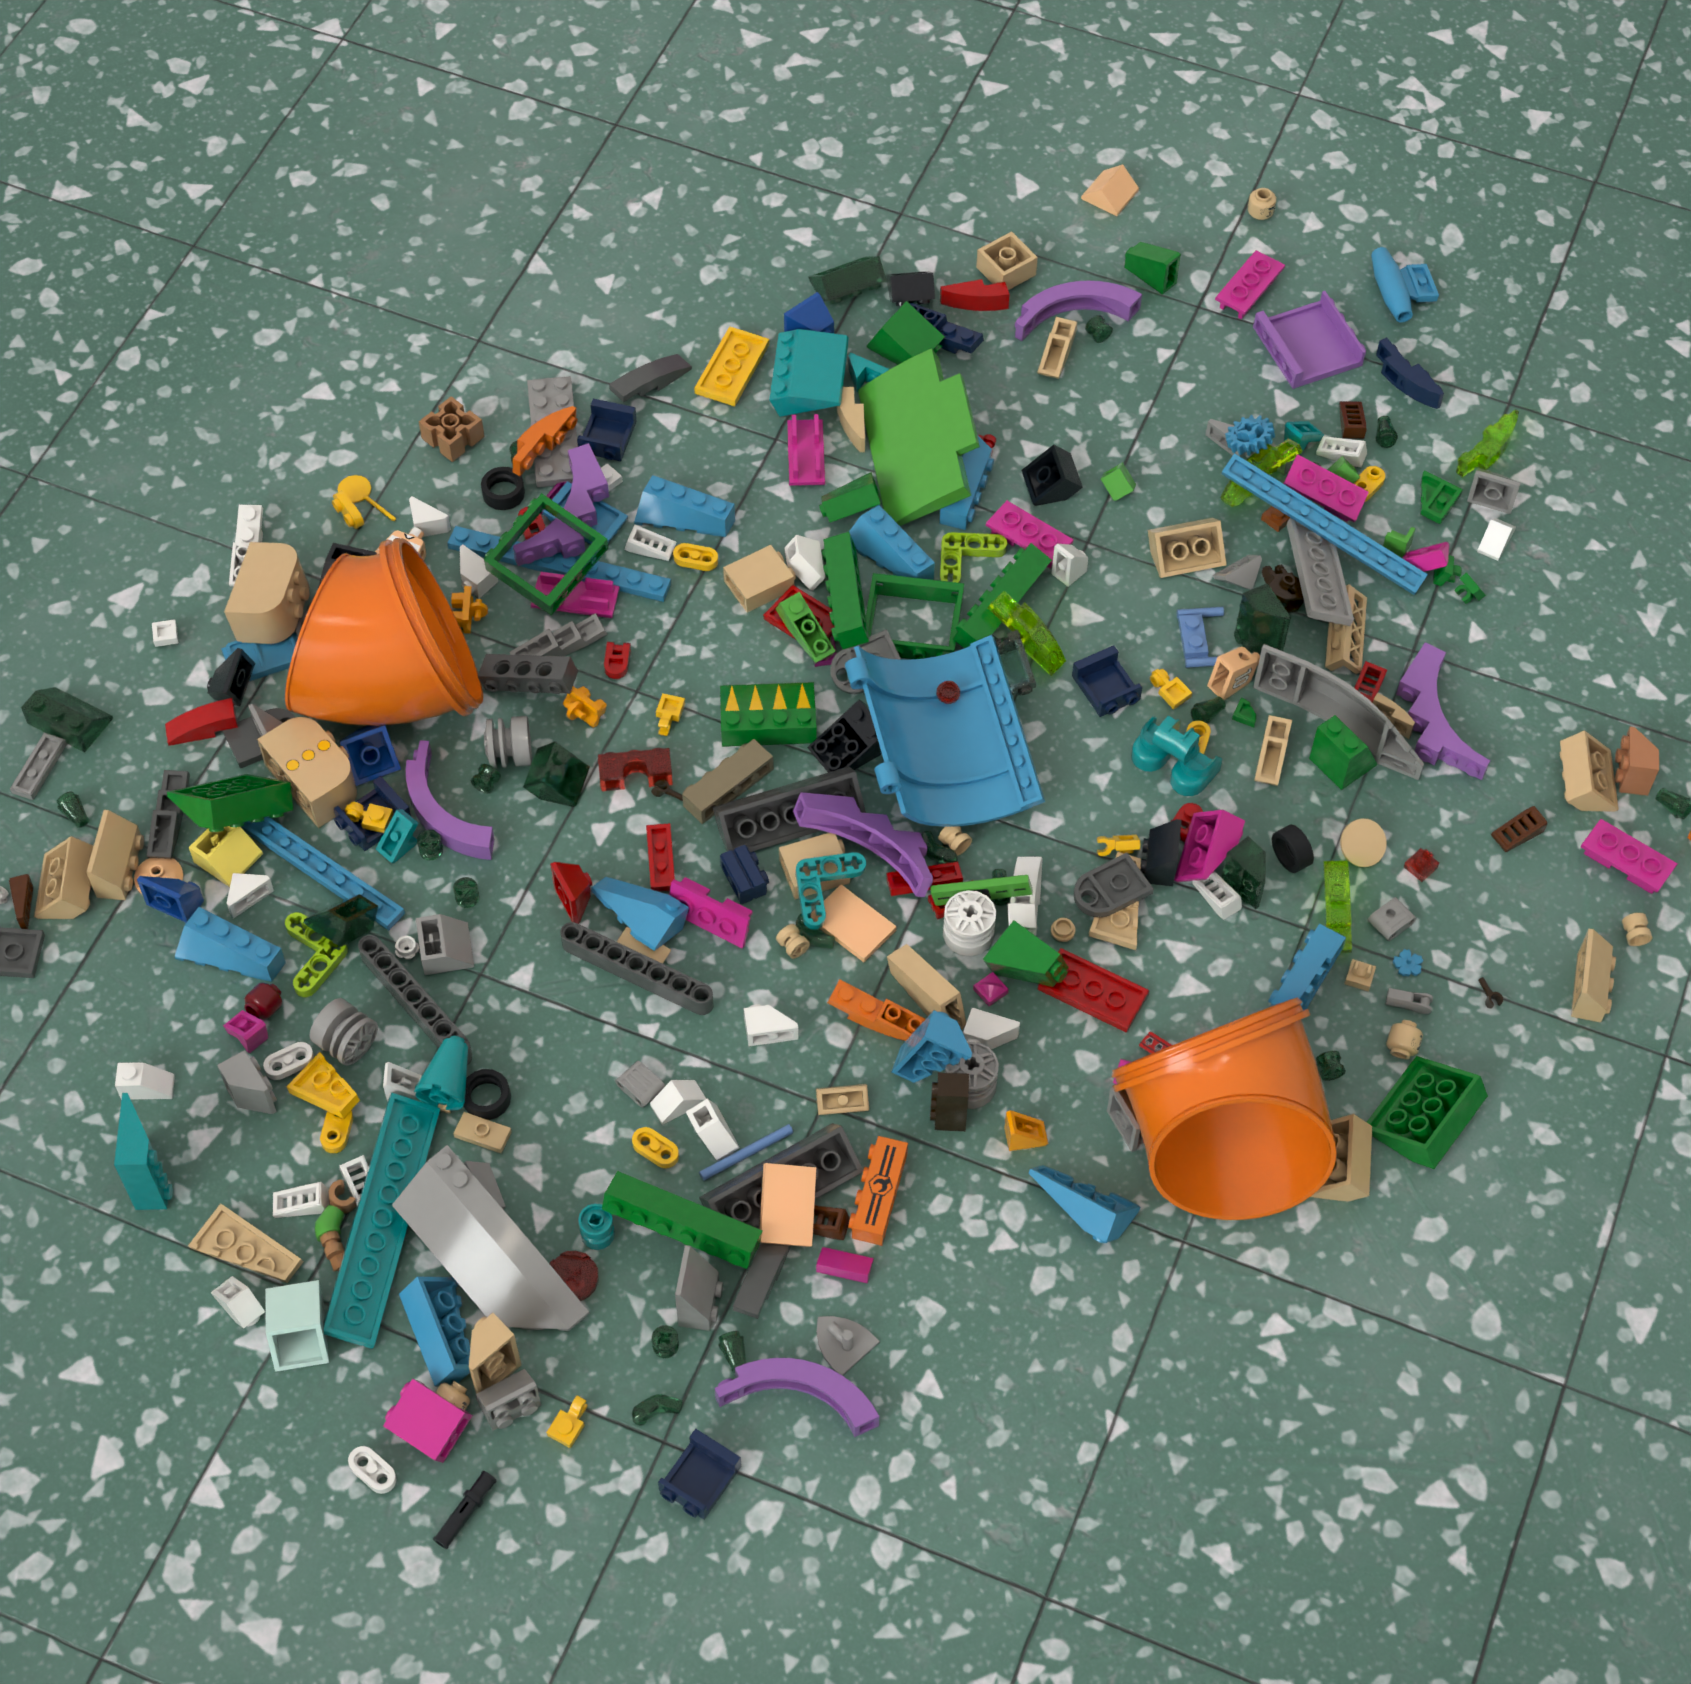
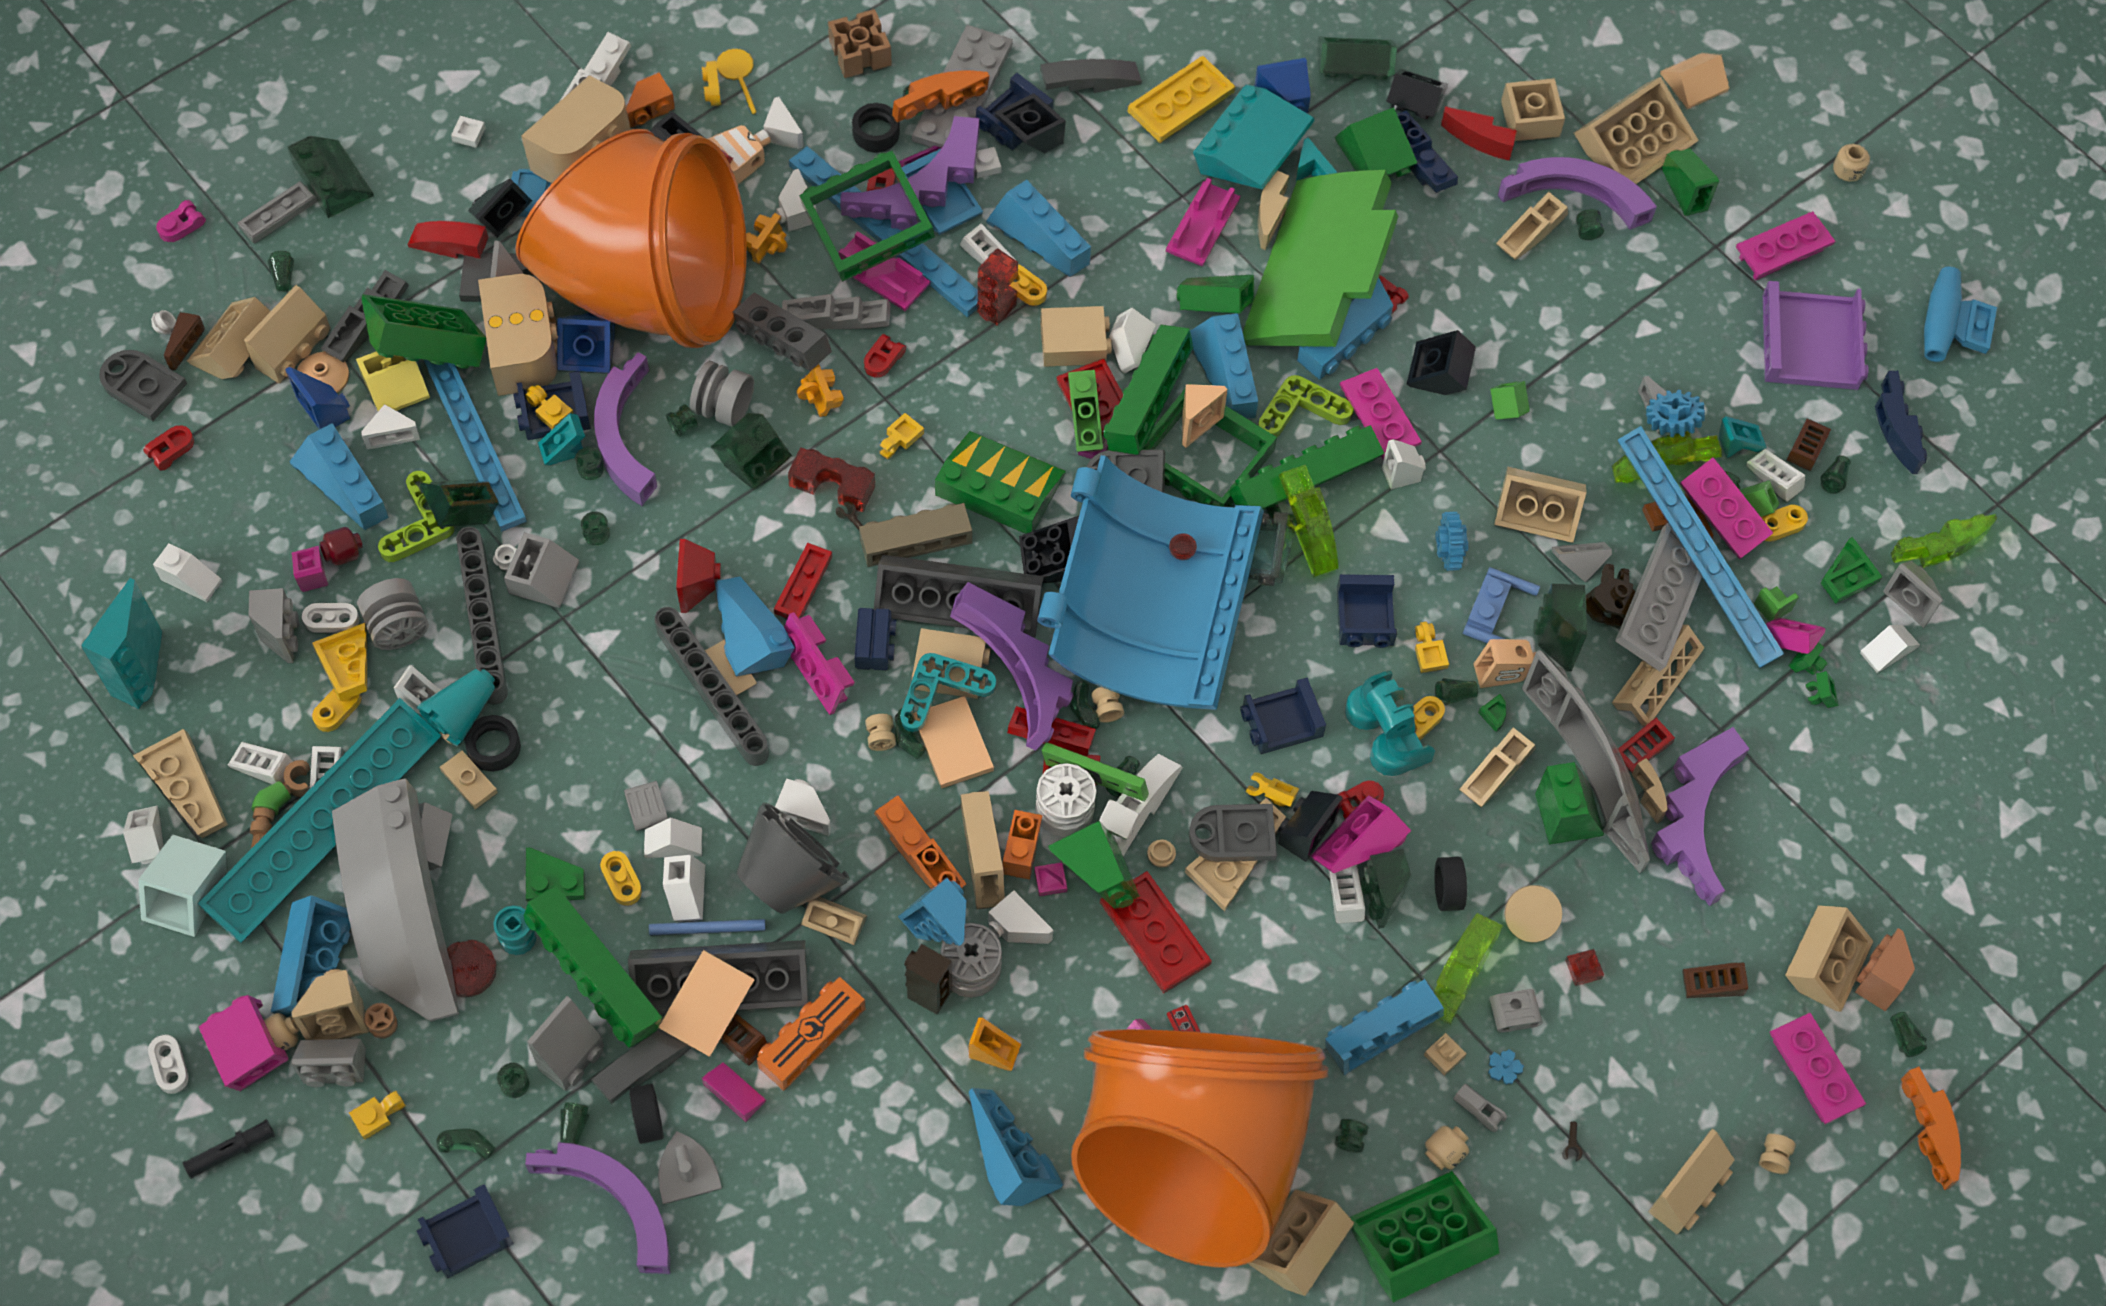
camera: 25 degrees right, 5 degrees up
none -> red plate [143,425,194,471]
none -> medium nougat wheel [364,1003,398,1039]
none -> green wing [526,847,585,903]
none -> orange slope [626,72,675,128]
none -> black tyre [629,1084,663,1144]
none -> dark grey cone [736,802,850,914]
none -> clear red arch [977,248,1018,326]
none -> black slope [995,93,1066,153]
none -> orange slope [1002,810,1042,880]
none -> light nougat slope [1182,384,1228,448]
none -> dark blue panel [1240,677,1326,754]
none -> dark azure gear [1435,511,1469,571]
none -> tan slope [1574,77,1699,184]

